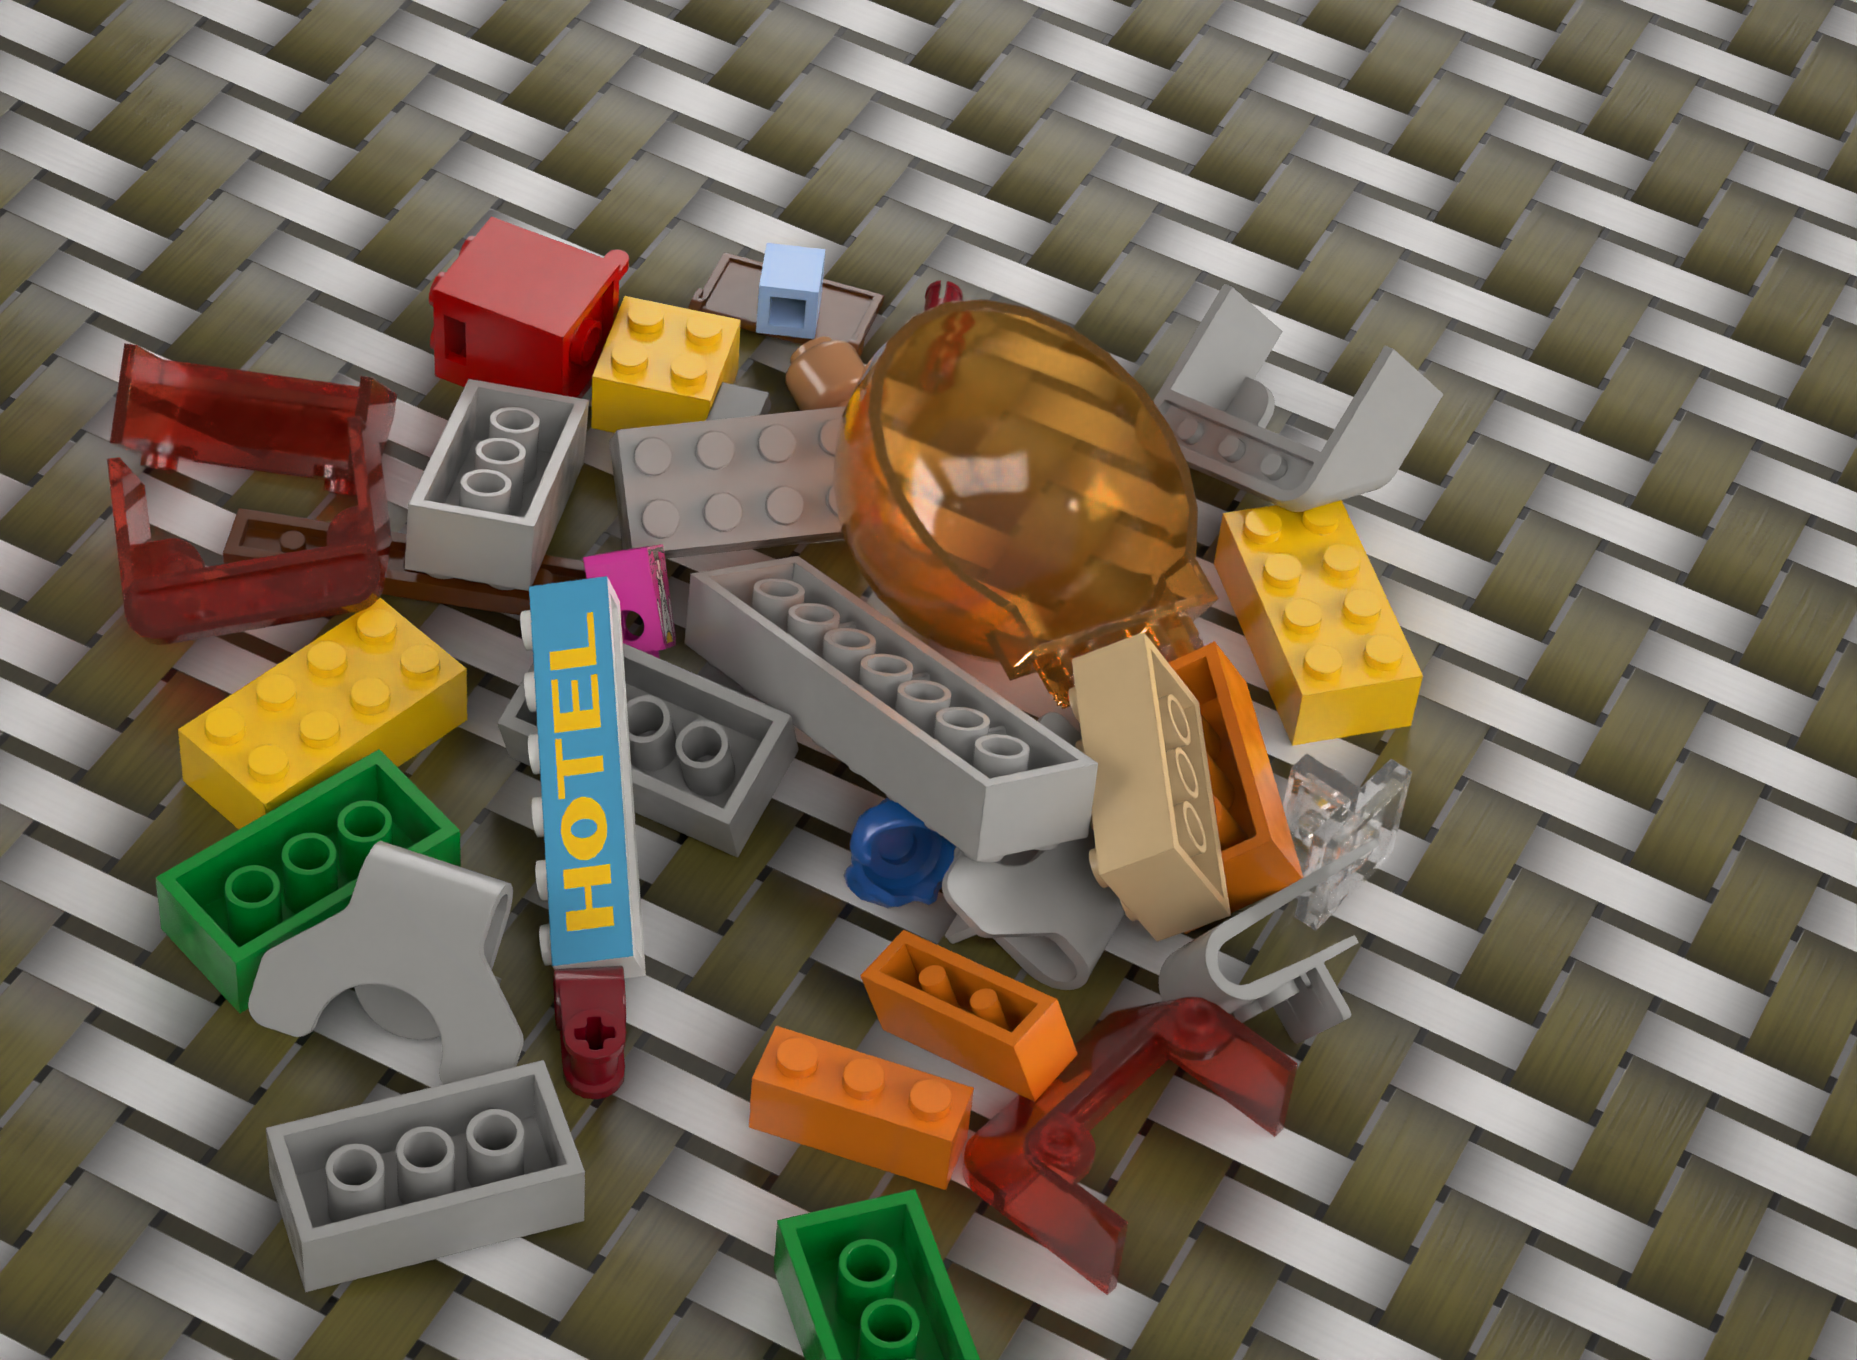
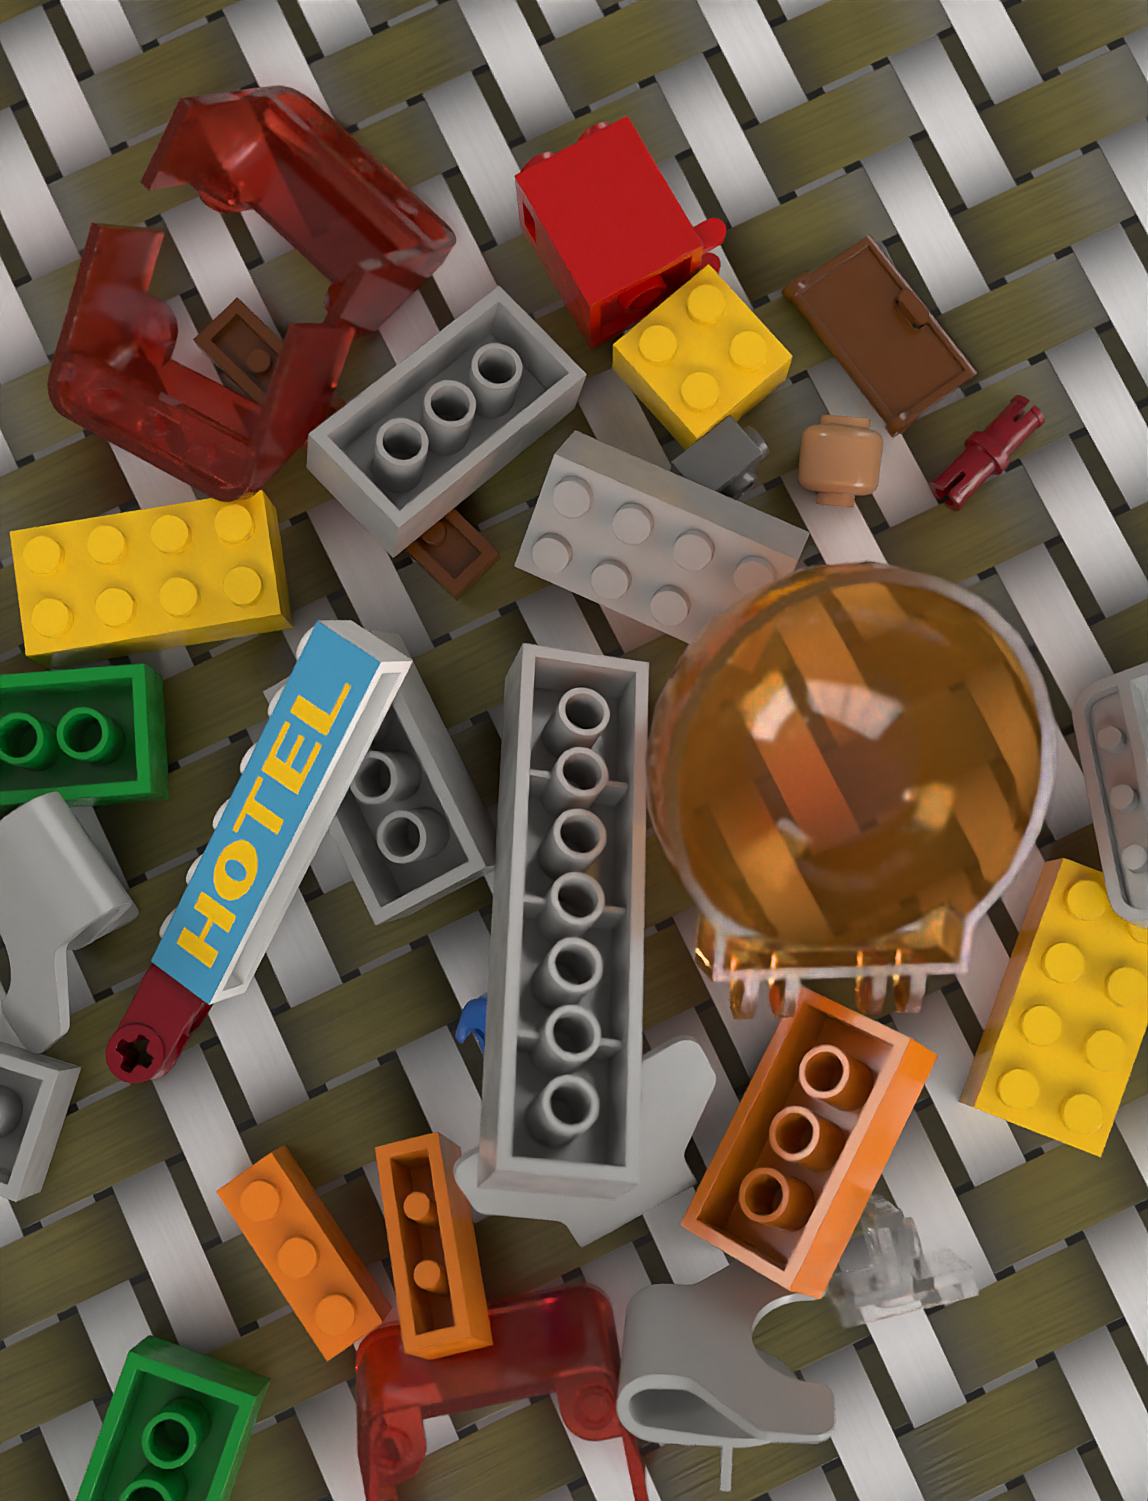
camera: 50 degrees right, 35 degrees up
dark pink torso [583,544,676,659] -> none
light blue brick [756,243,826,339] -> none
tan brick [1069,632,1231,942] -> none

